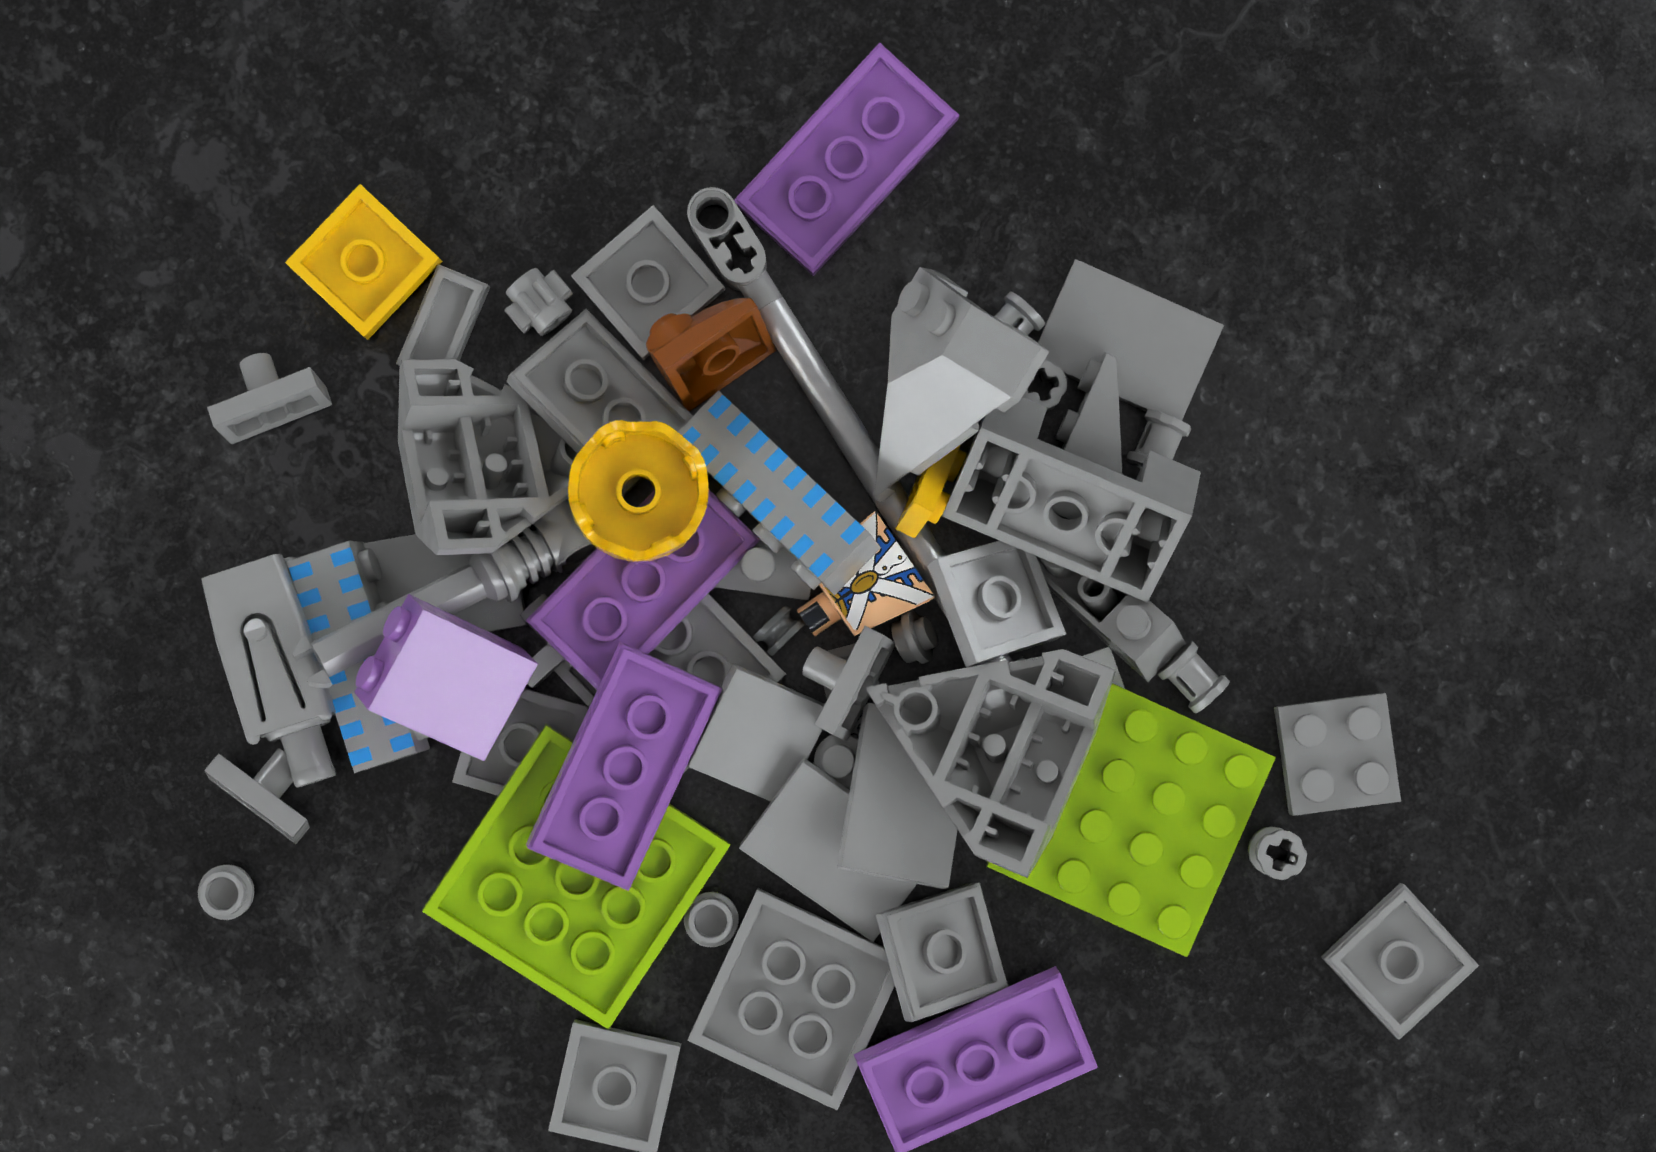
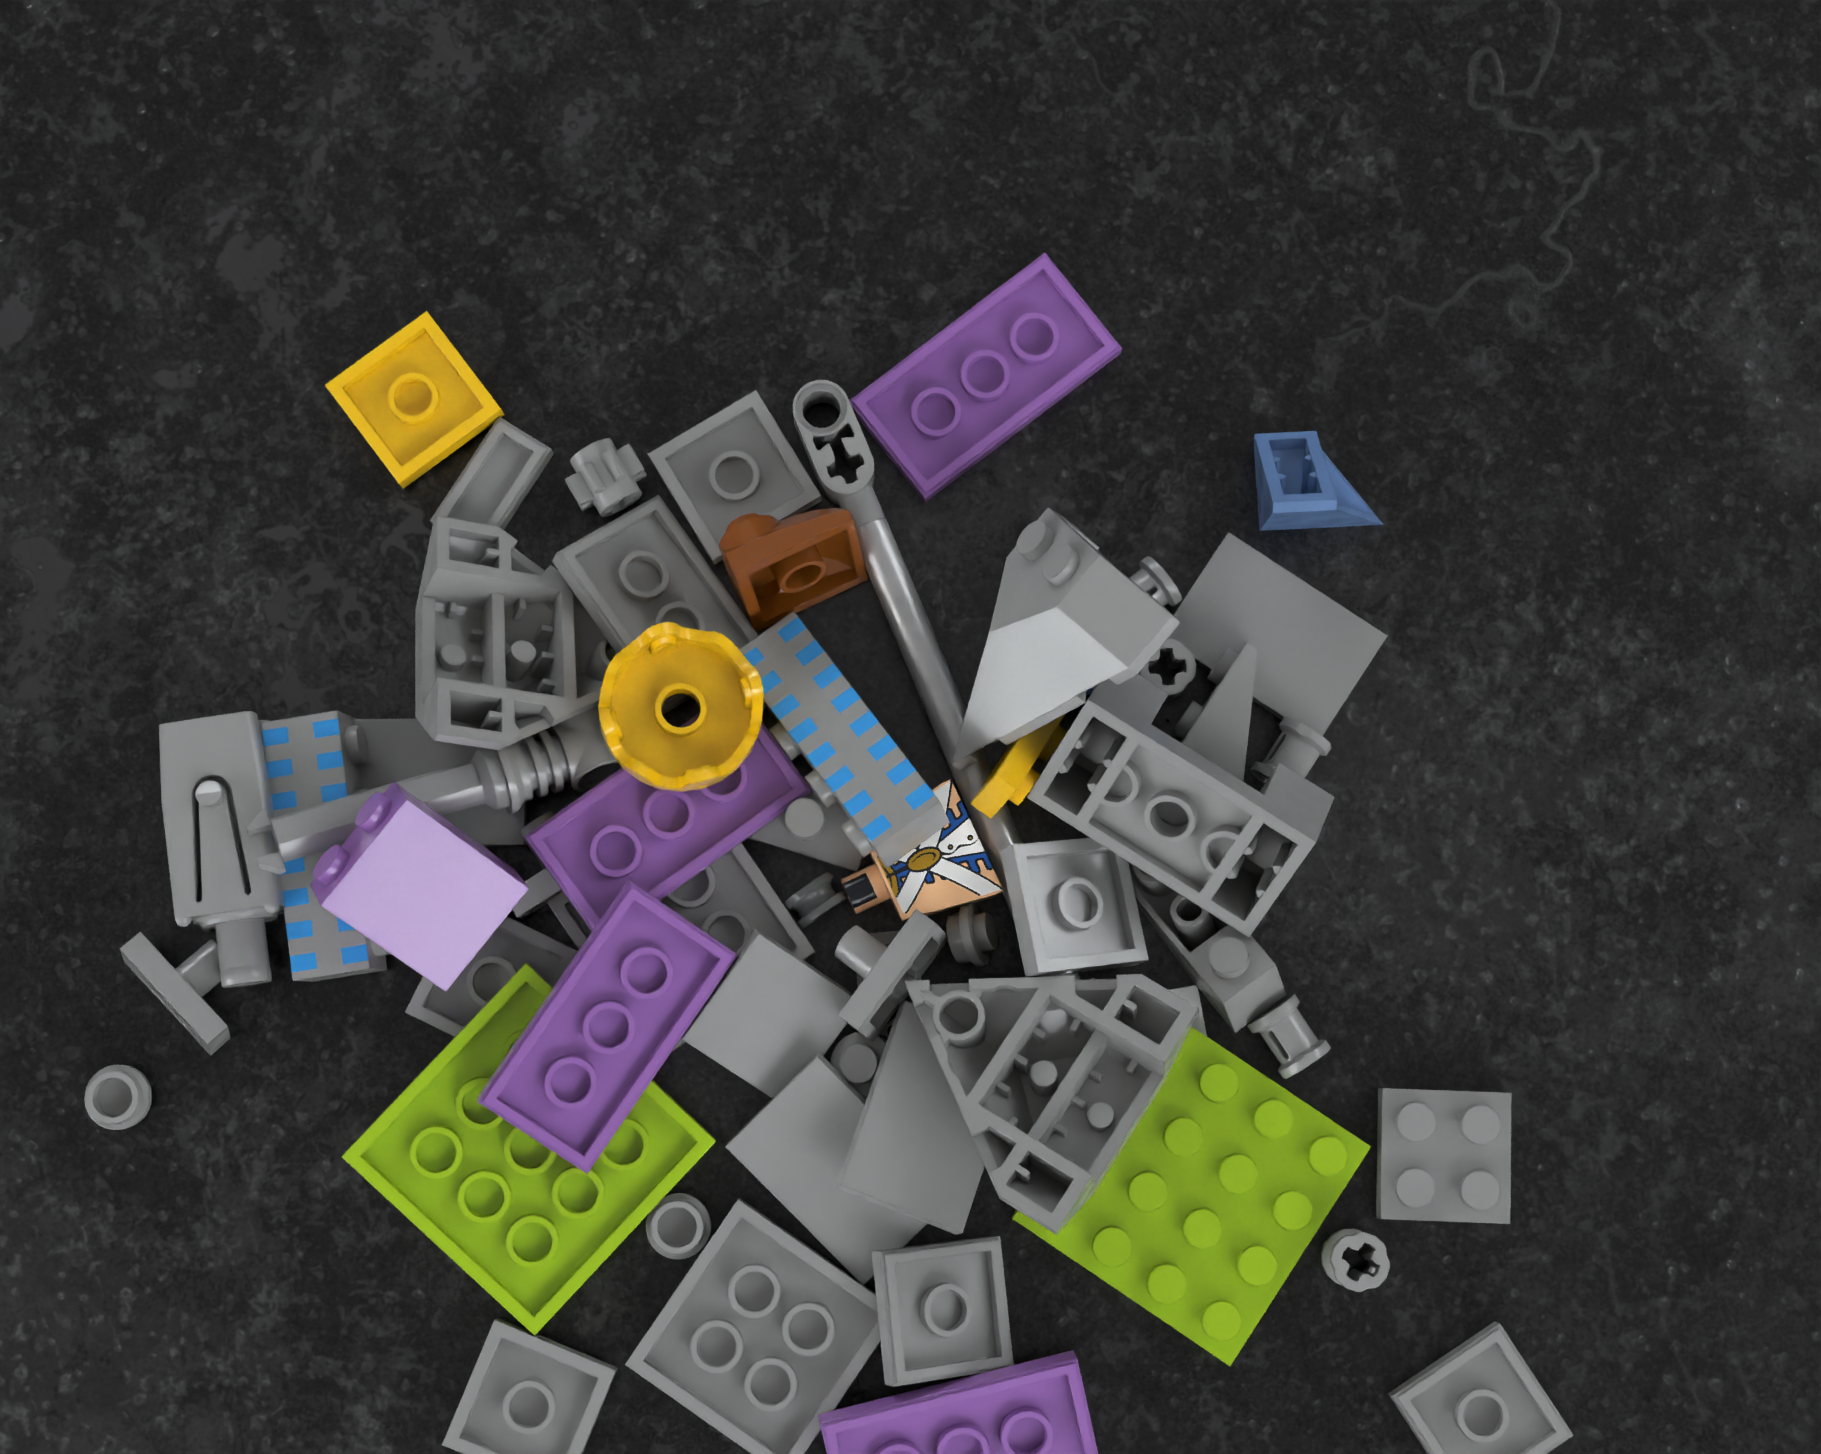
camera: 10 degrees right, 5 degrees down
light grey tile [207,353,332,445] -> none
none -> medium blue slope [1254,431,1384,531]

